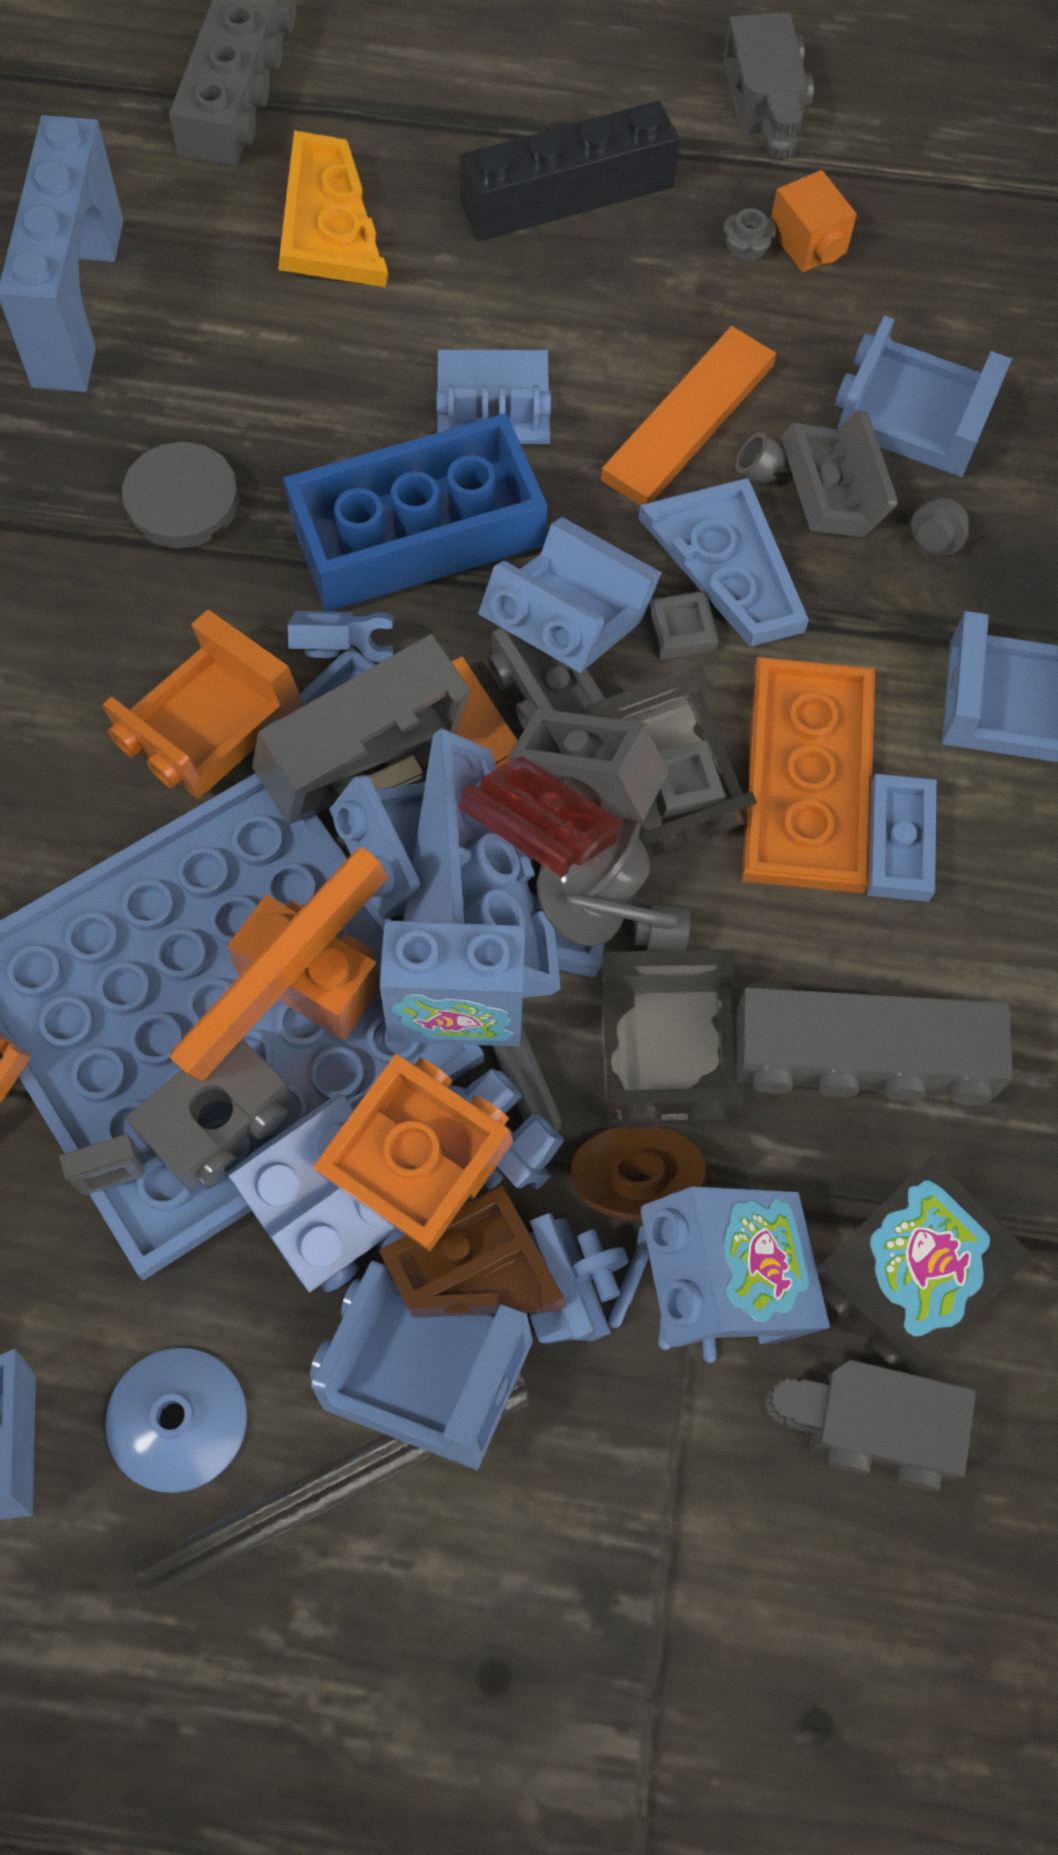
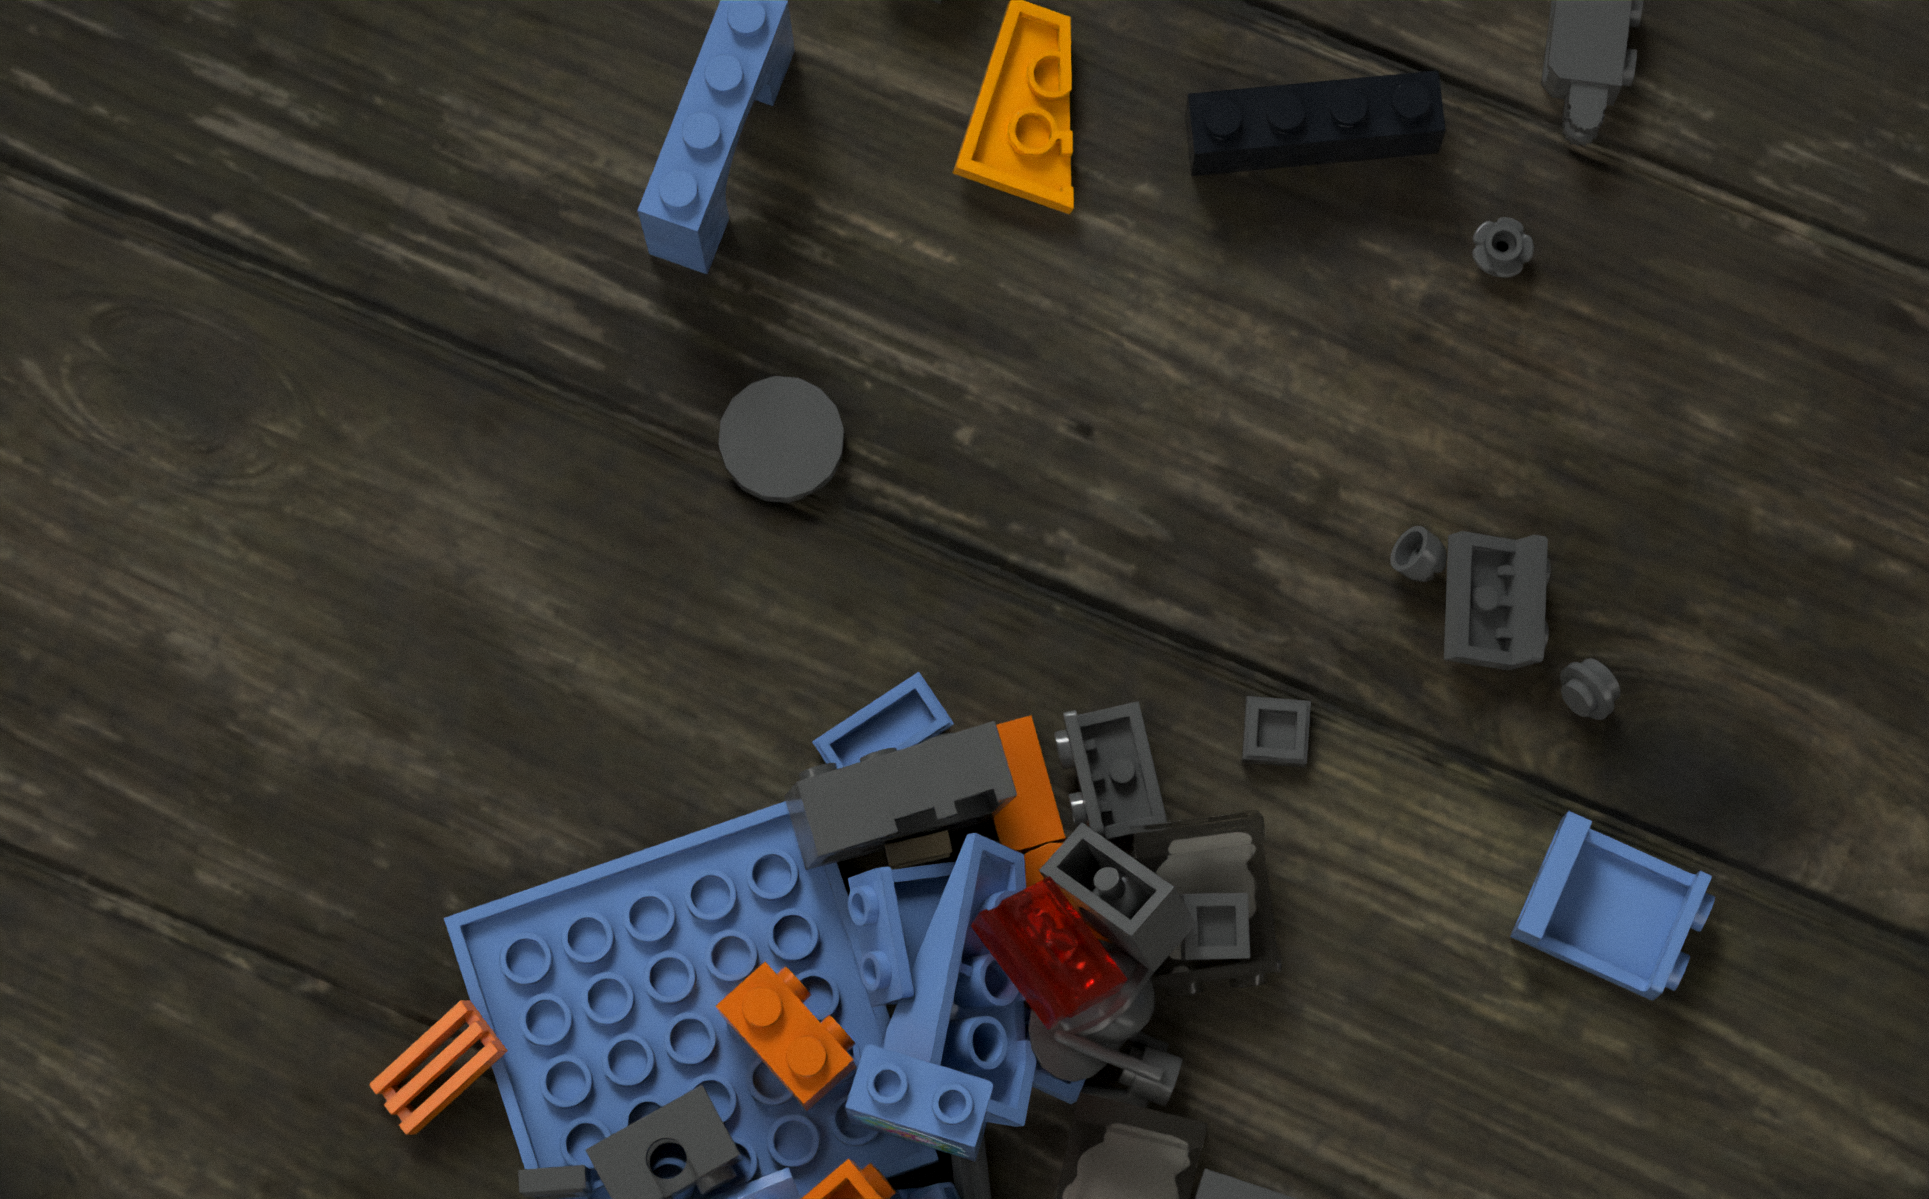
camera: 20 degrees right, 10 degrees up
orange panel [102,609,304,800] -> none
orange tile [169,846,389,1082] -> none
blue brick [283,413,547,611] -> none
medium blue plate [288,611,394,662] -> none
medium blue hinge [437,350,551,444] -> none
medium blue panel [478,517,662,673] -> none
orange tile [601,326,776,505] -> none
medium blue wing [638,478,809,647] -> none
orange tile [741,657,875,894] -> none
orange brick [771,170,857,273] -> none
medium blue panel [835,315,1012,477] -> none
medium blue plate [867,774,937,902] -> none

